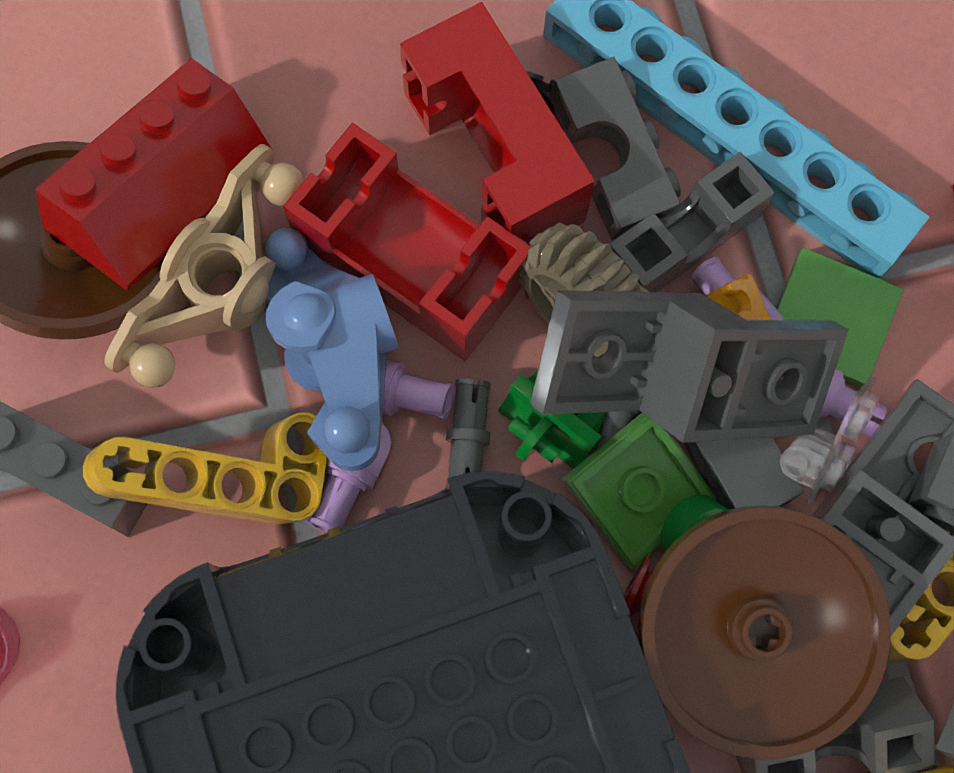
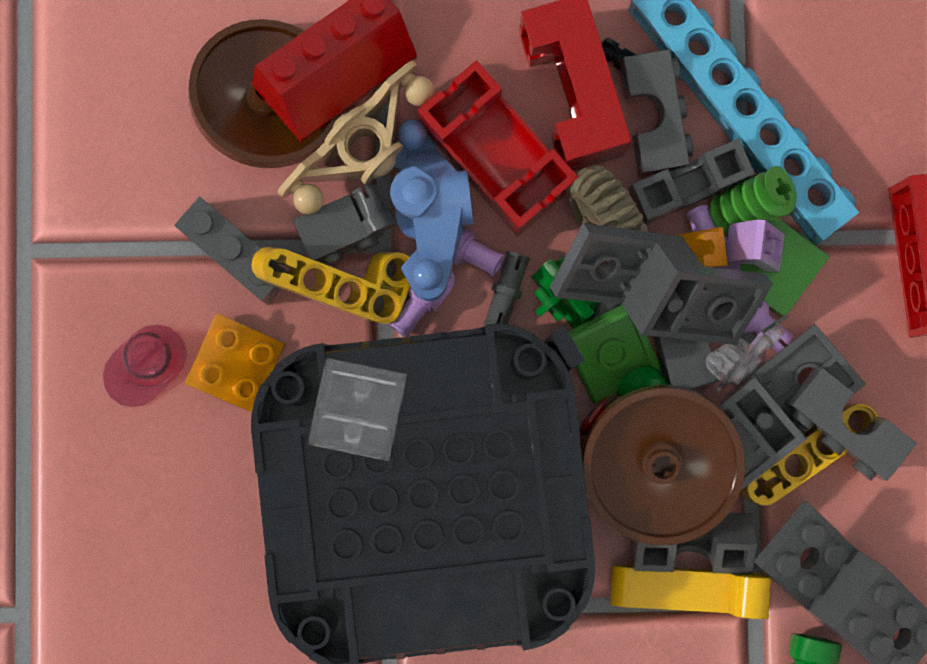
camera: 15 degrees right, 10 degrees up
none -> light orange hinge [184,313,285,412]
none -> dark grey hinge [292,183,396,266]
none -> clear slope [308,358,407,461]
none -> black tile [544,326,585,371]
none -> bright green piece [710,166,797,236]
none -> lavender slope [726,220,785,272]

